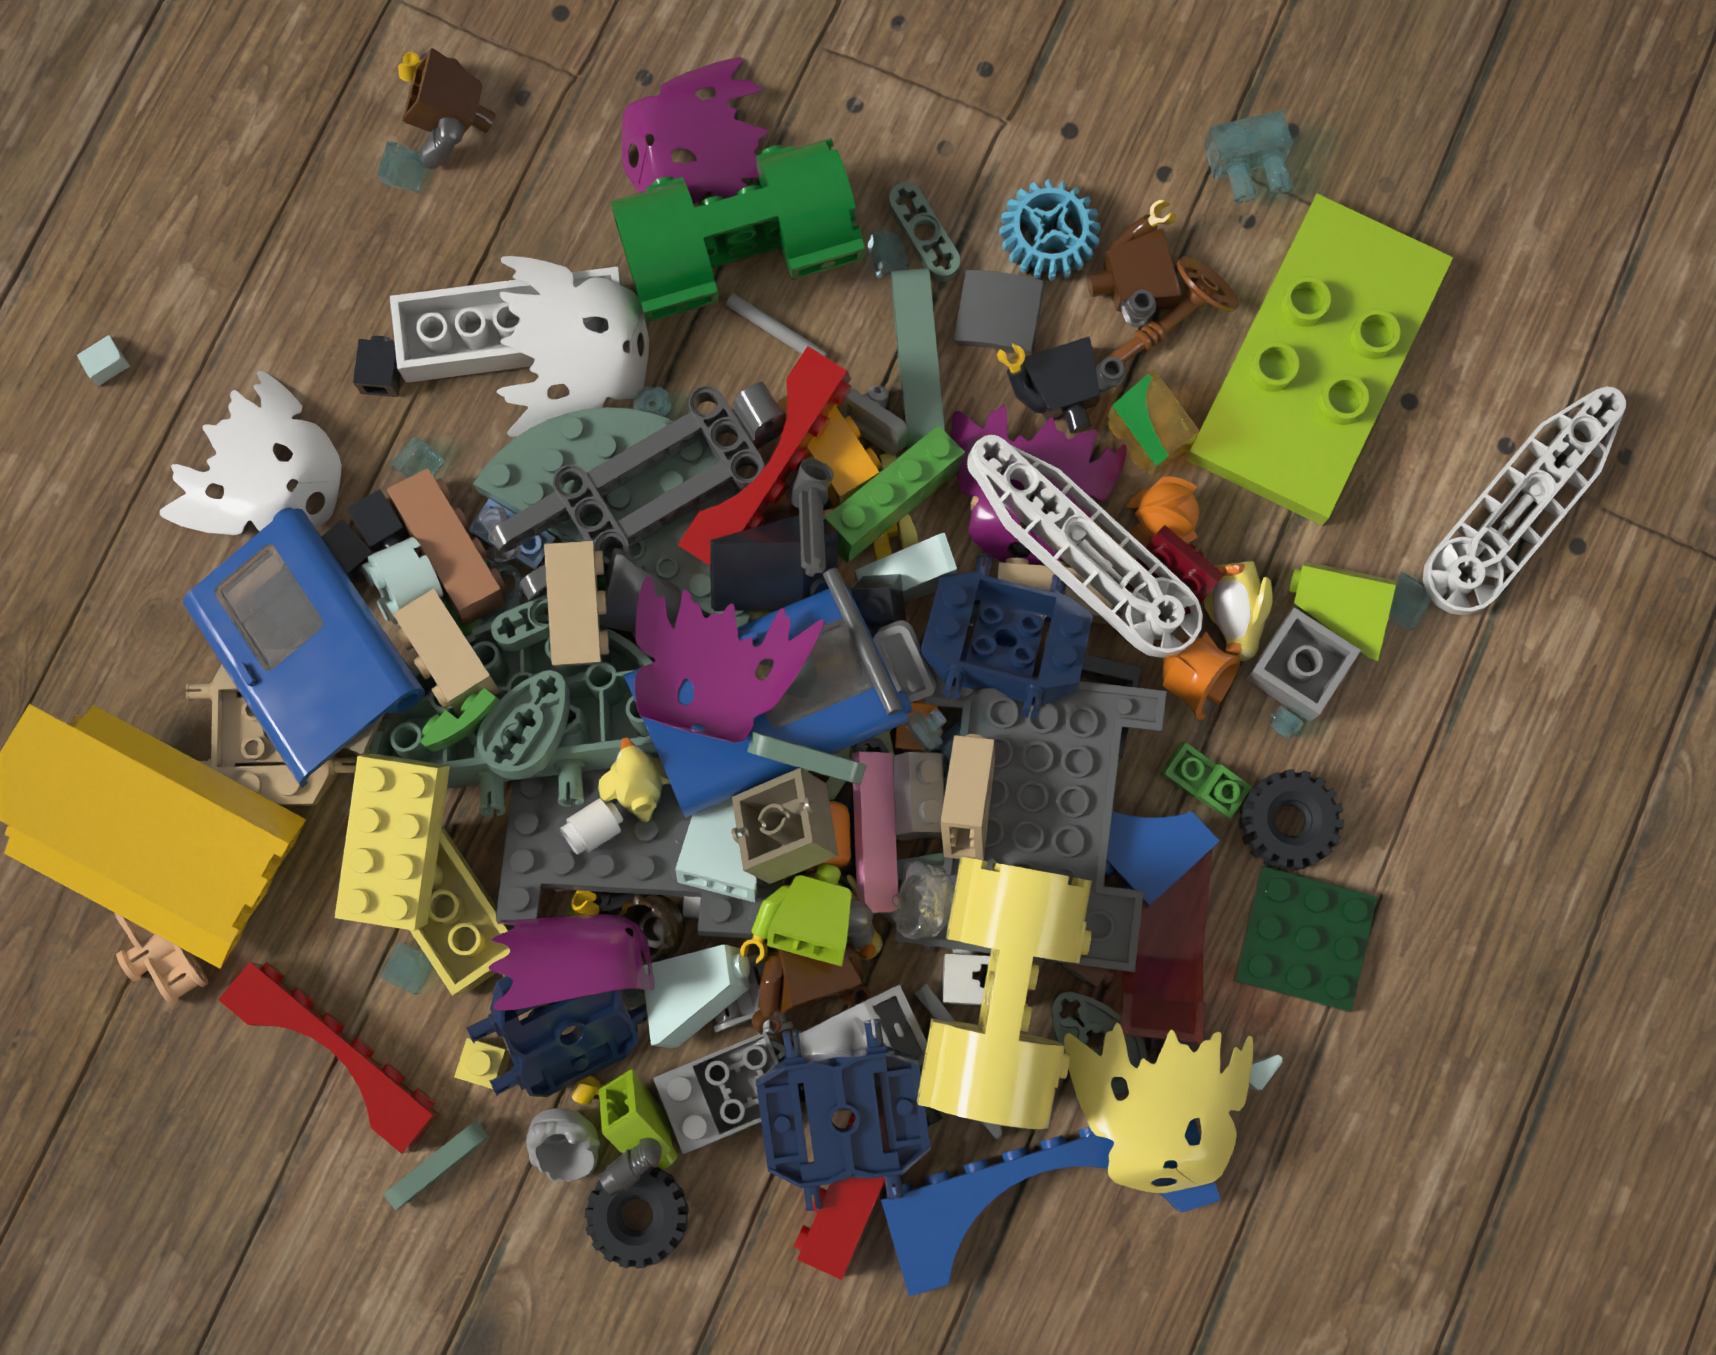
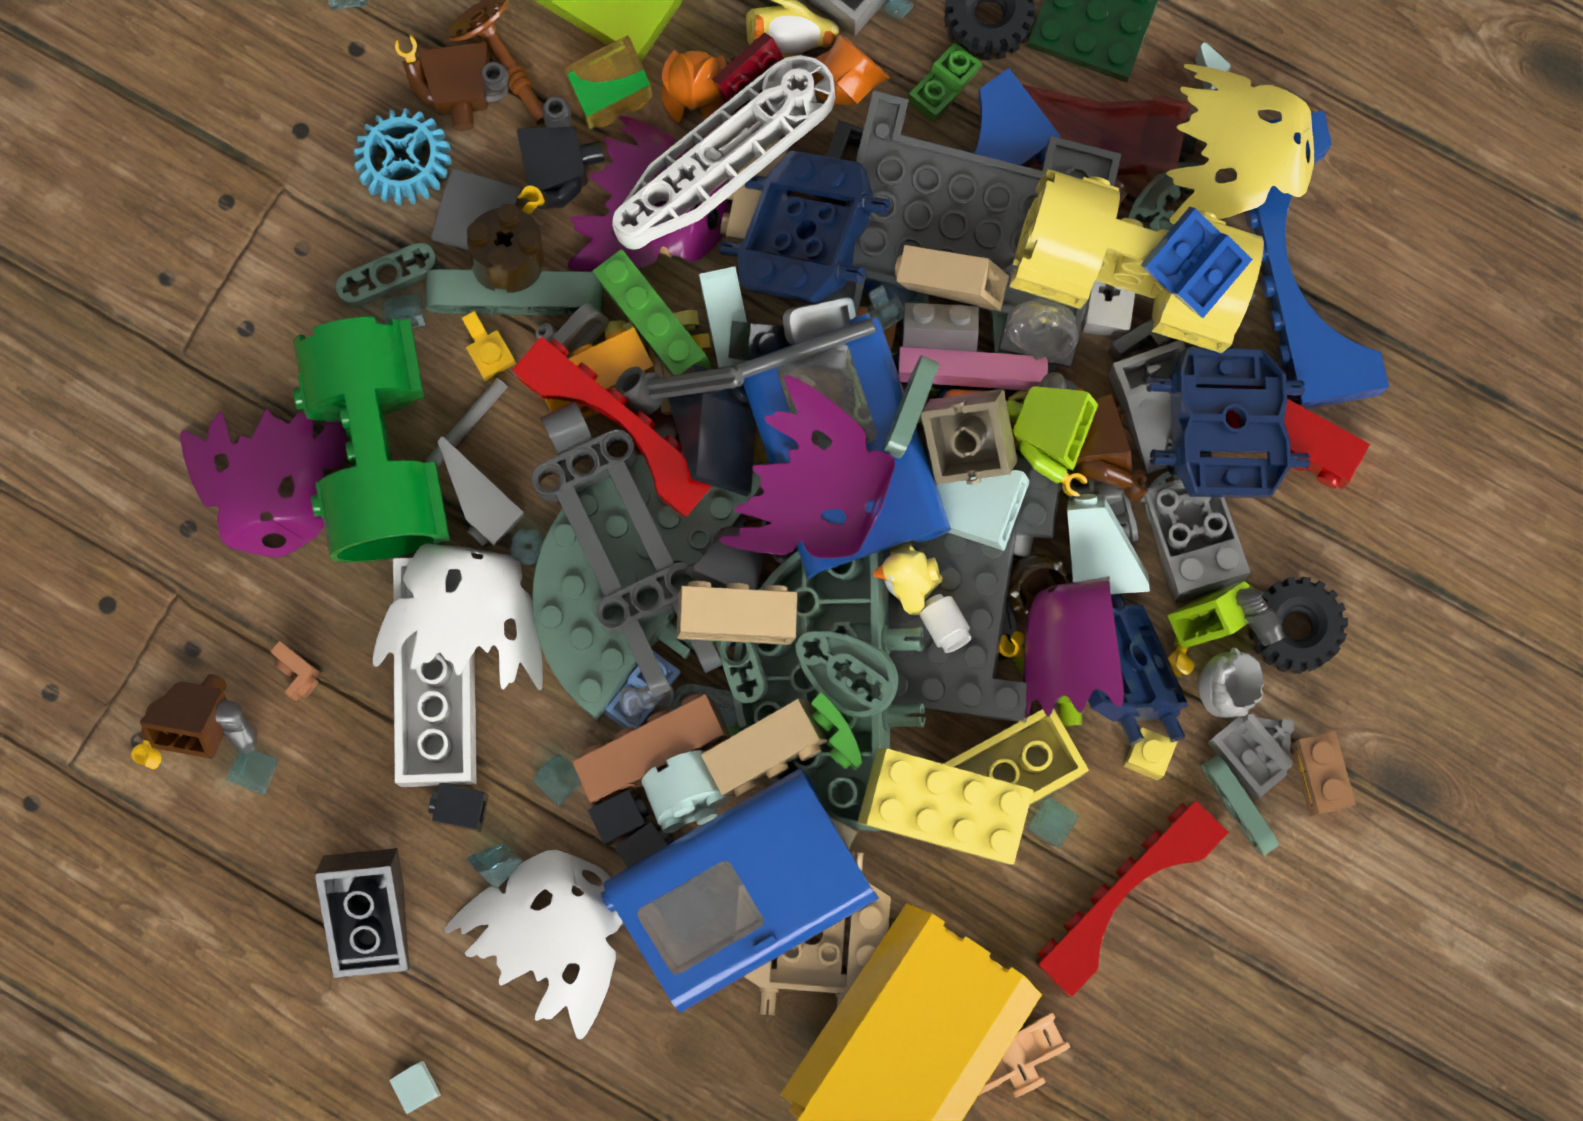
camera: 80 degrees left, 0 degrees up
none -> nougat bracket [270,641,321,701]
none -> black slope [315,848,409,978]
none -> light grey slope [437,436,524,548]
none -> yellow plate [462,311,516,381]
none -> clear light blue slope [466,843,522,889]
none -> dark brown brick [467,204,544,293]
none -> blue slope [1140,206,1253,318]
none -> light grey slope [1207,714,1294,801]
none -> medium nougat brick [1291,731,1356,817]

